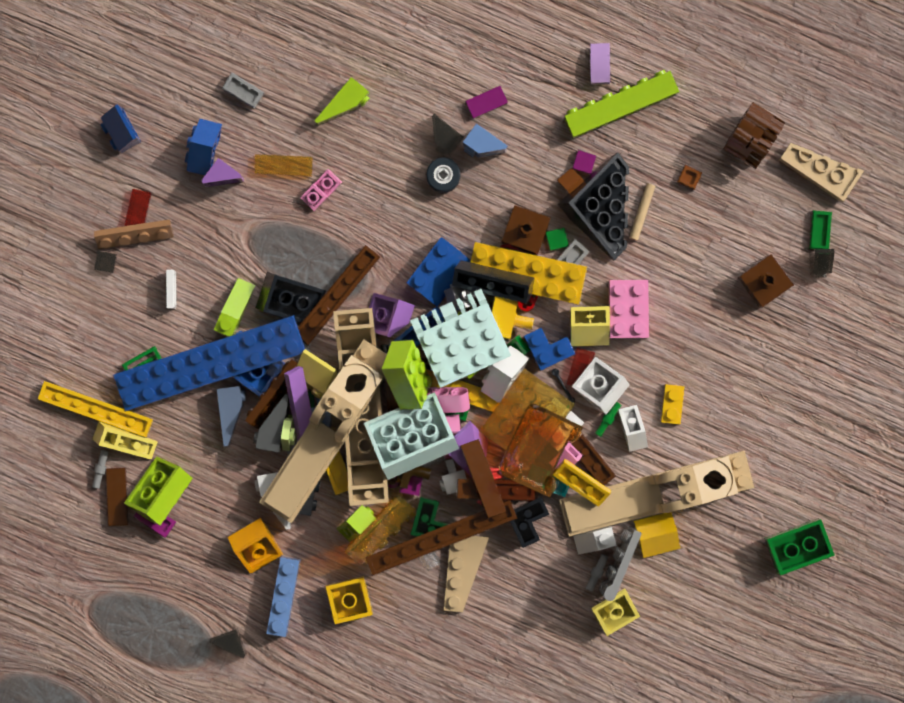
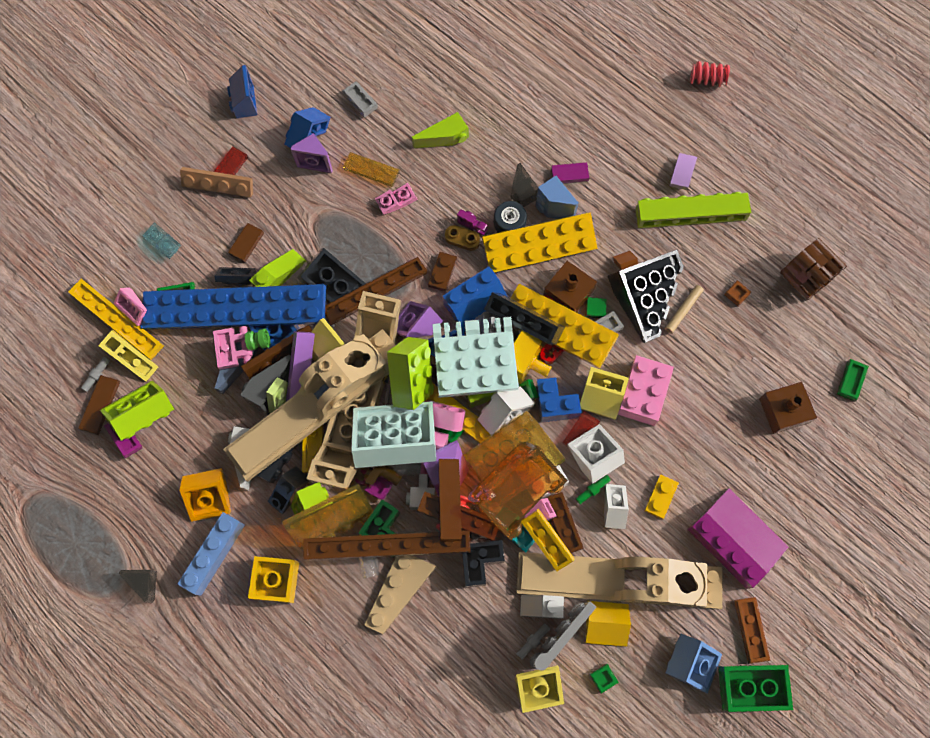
camera: 20 degrees right, 15 degrees down
clear smoke tile [94,251,117,273] -> none
white tile [166,270,176,309] -> none
black hinge [552,368,575,404] -> none
magenta tile [572,150,596,174] -> none
tan wing [779,143,864,203] -> none
clear smoke slope [809,249,835,278] -> none
none -> bright pink slope [113,288,147,326]
none -> clear light blue slope [142,222,181,259]
none -> bright pink plate [213,326,253,370]
none -> black plate [214,267,256,284]
none -> reddish brown tile [228,223,264,263]
none -> bright green wheel [245,329,270,351]
none -> black slope [268,466,309,514]
none -> reddish brown plate [428,252,457,292]
none -> pearl gold plate [445,225,480,251]
none -> magenta plate [457,209,488,236]
none -> yellow plate [482,212,598,273]
none -> green tile [589,664,619,694]
none -> medium blue slope [666,634,722,694]
none -> magenta slope [687,488,788,589]
none -> dark orange tile [734,597,771,664]

